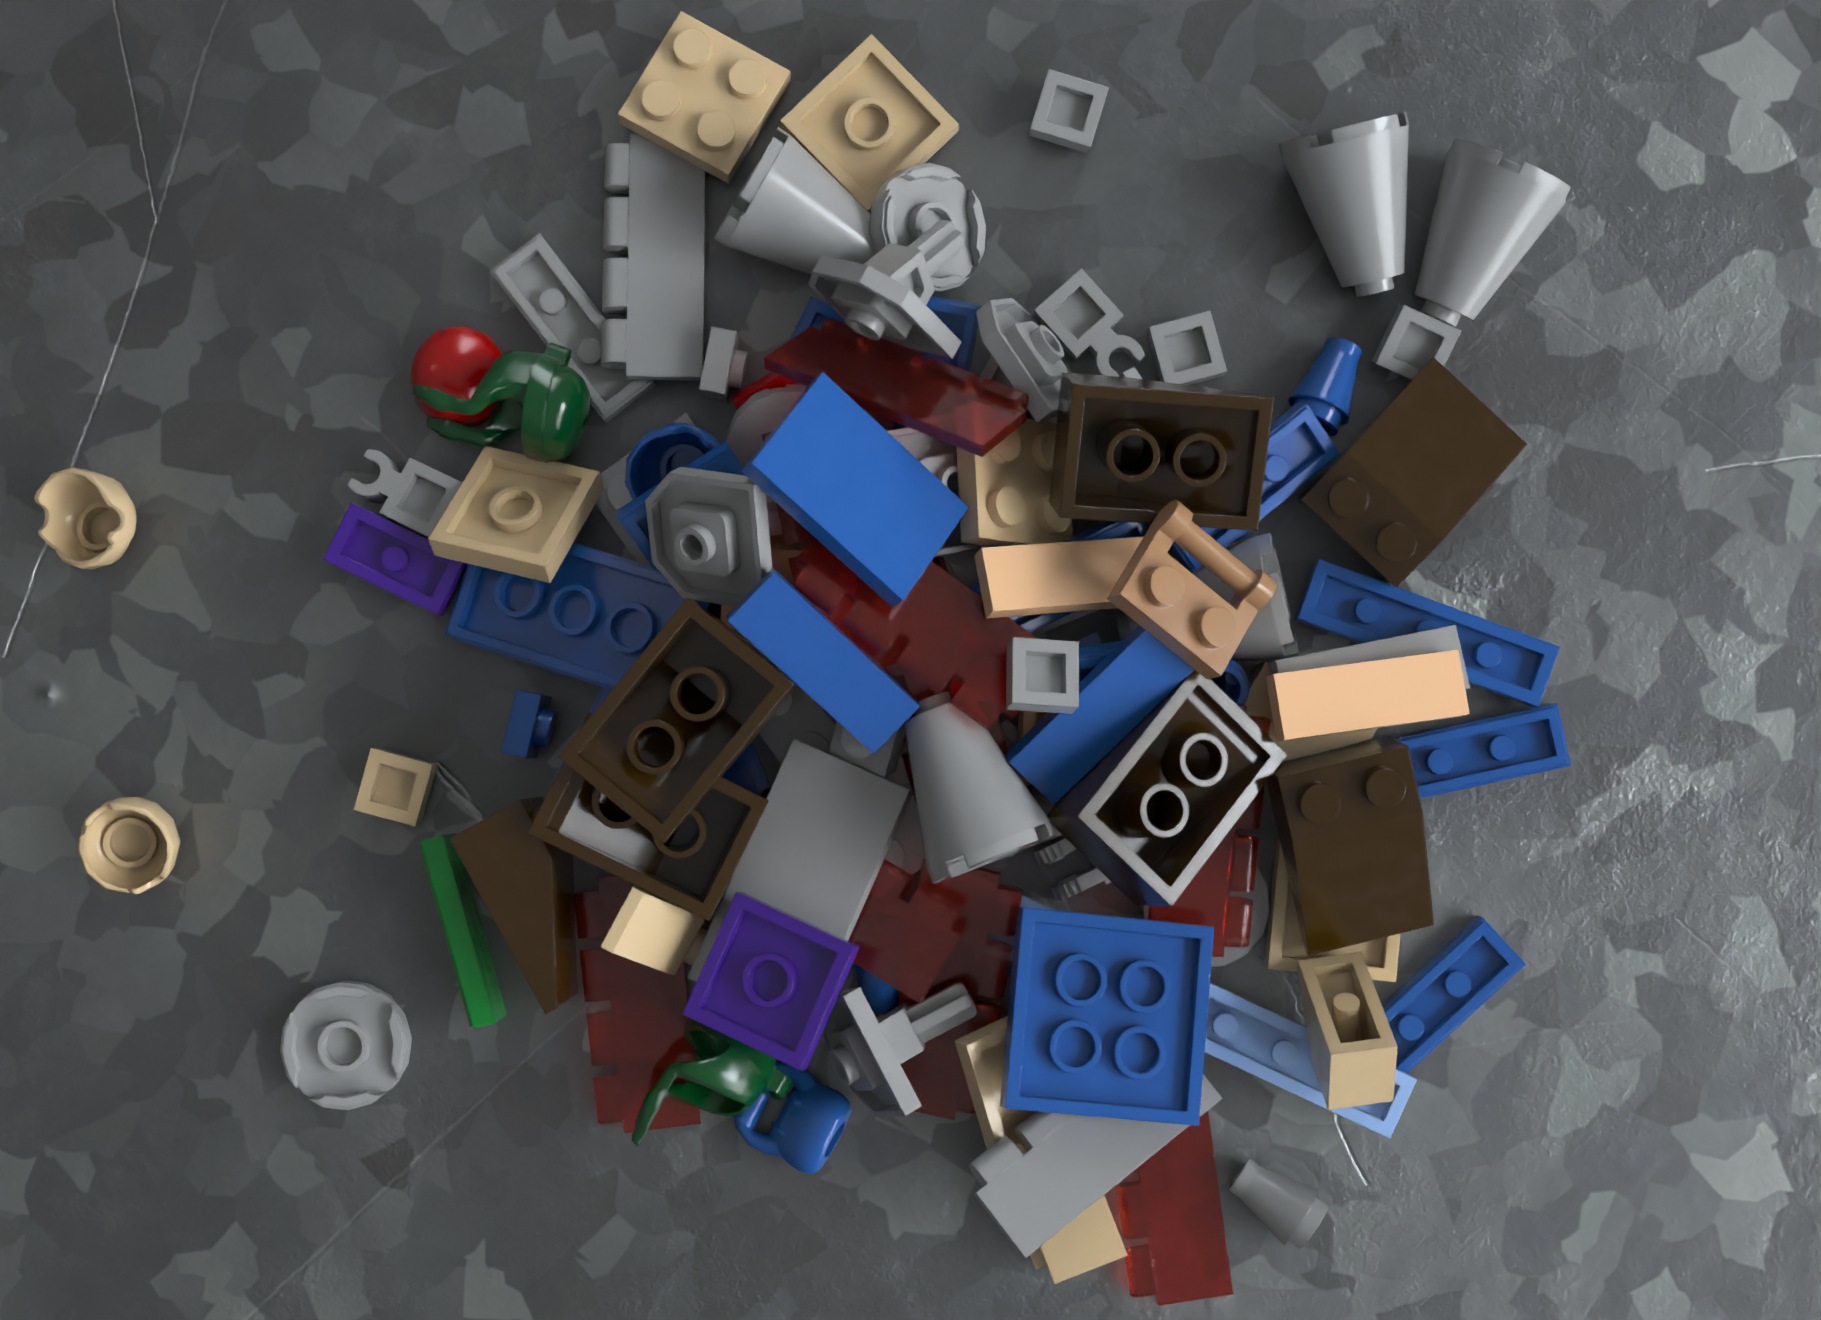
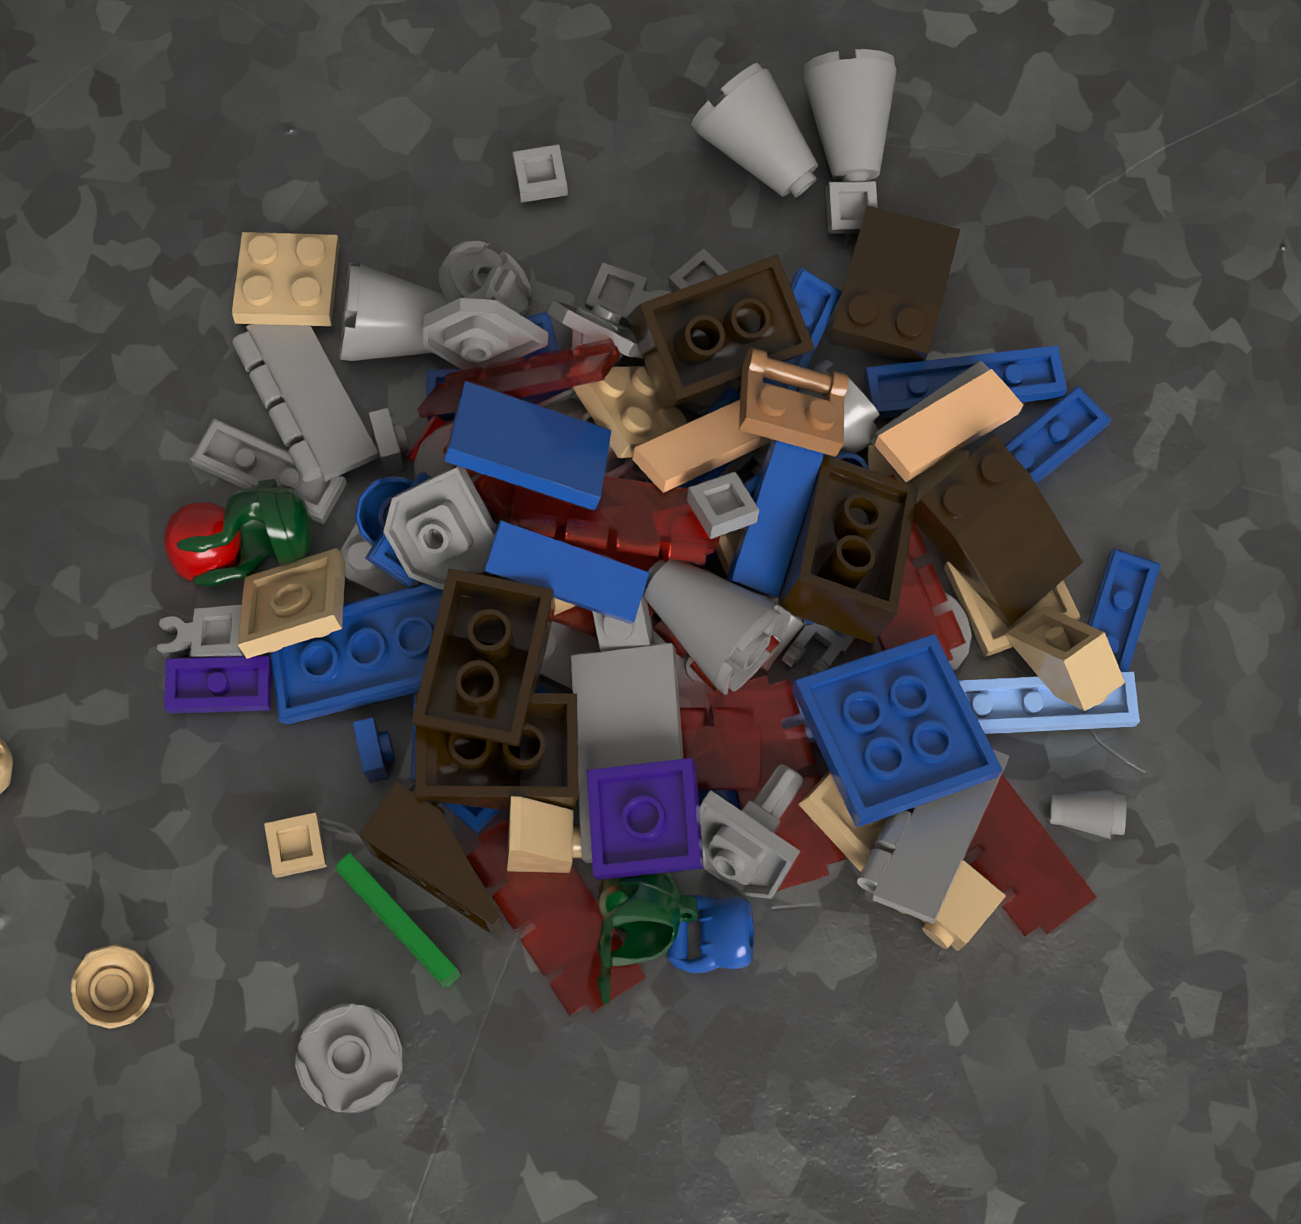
camera: 35 degrees left, 15 degrees down
tan plate [780,34,959,214] -> none
blue cone [1288,337,1362,437] -> none

